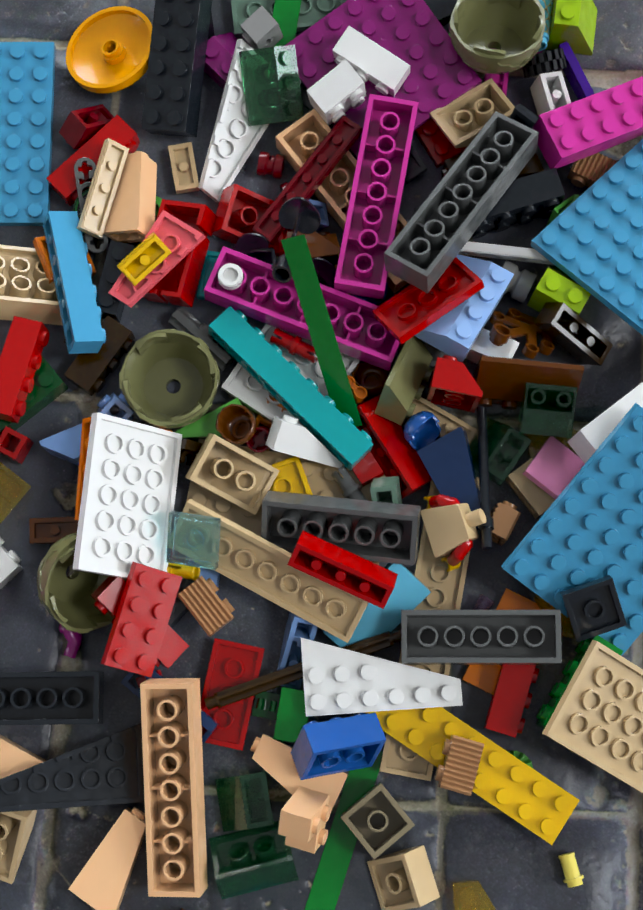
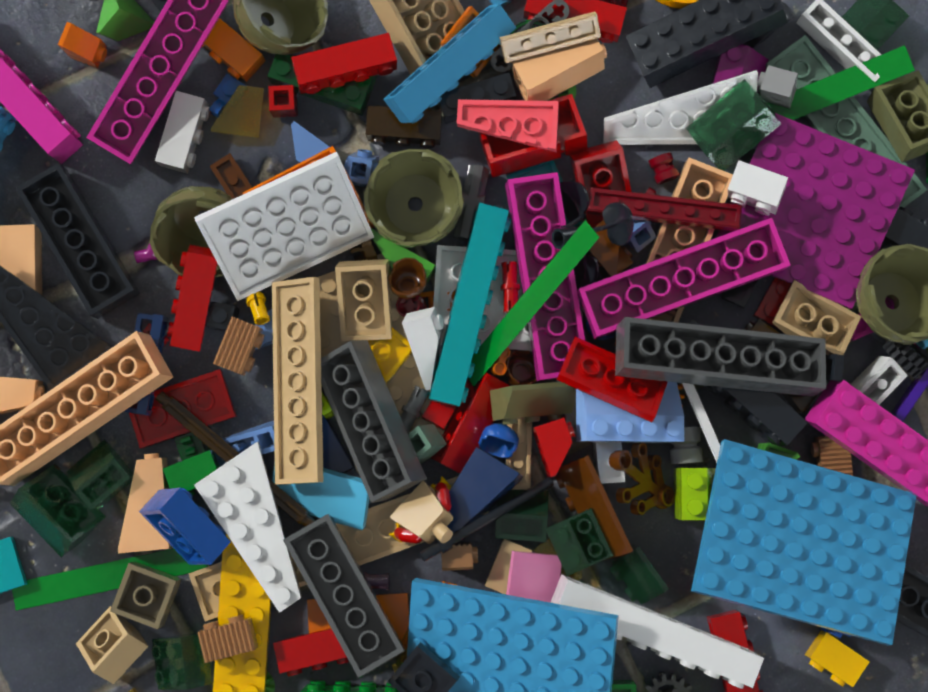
camera: 65 degrees right, 5 degrees up
plate [101,562,183,677] -> none
yellow slope [117,232,172,286] -> none
clear light blue tile [166,511,221,570] -> none
tan plate [168,142,200,194] -> none
white tile [218,263,243,290] -> none
light nougat brick [278,786,331,854] -> none
red brick [287,531,398,609] -> none
white brick [332,26,410,96] -> none
dark brown brick [534,302,613,366] -> none
none -> clear green slope [152,633,212,690]
none -> clear green slope [609,544,669,605]

